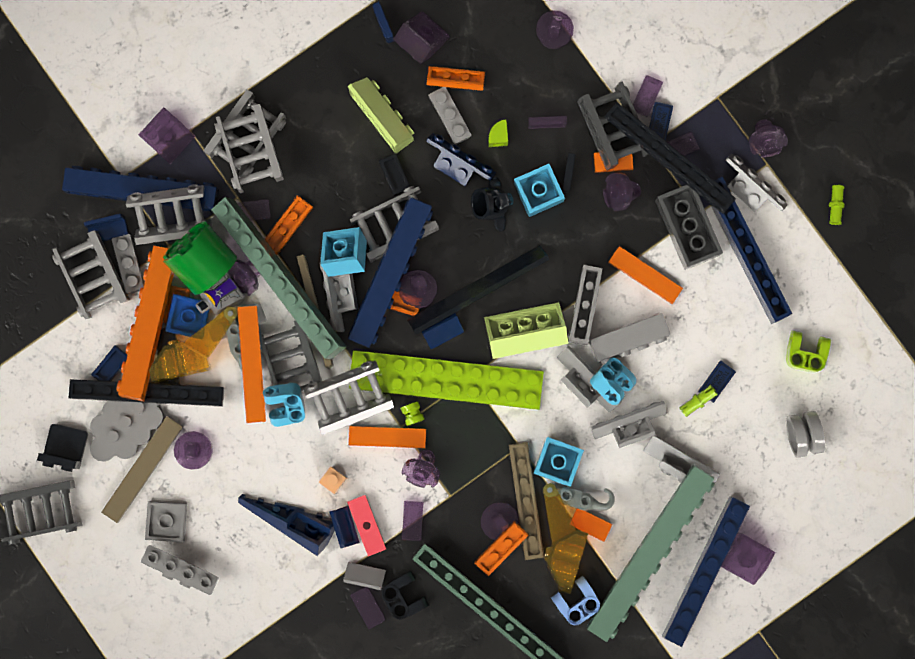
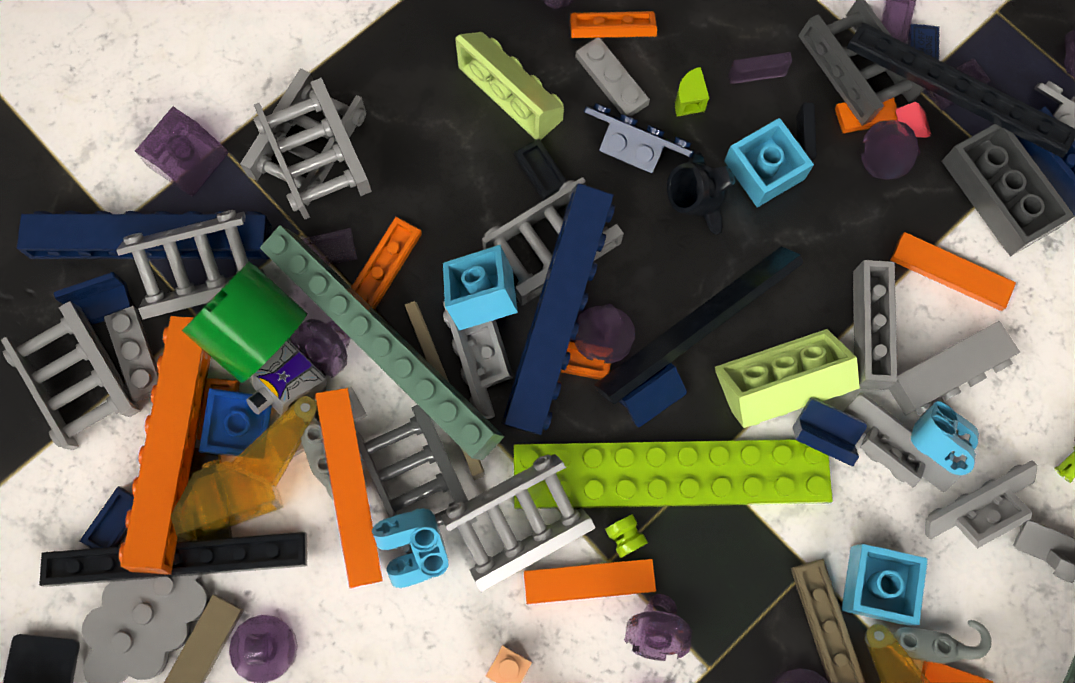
camera: 15 degrees left, 10 degrees down
none -> dark blue panel [792,397,867,467]
none -> coral slope [896,102,931,138]

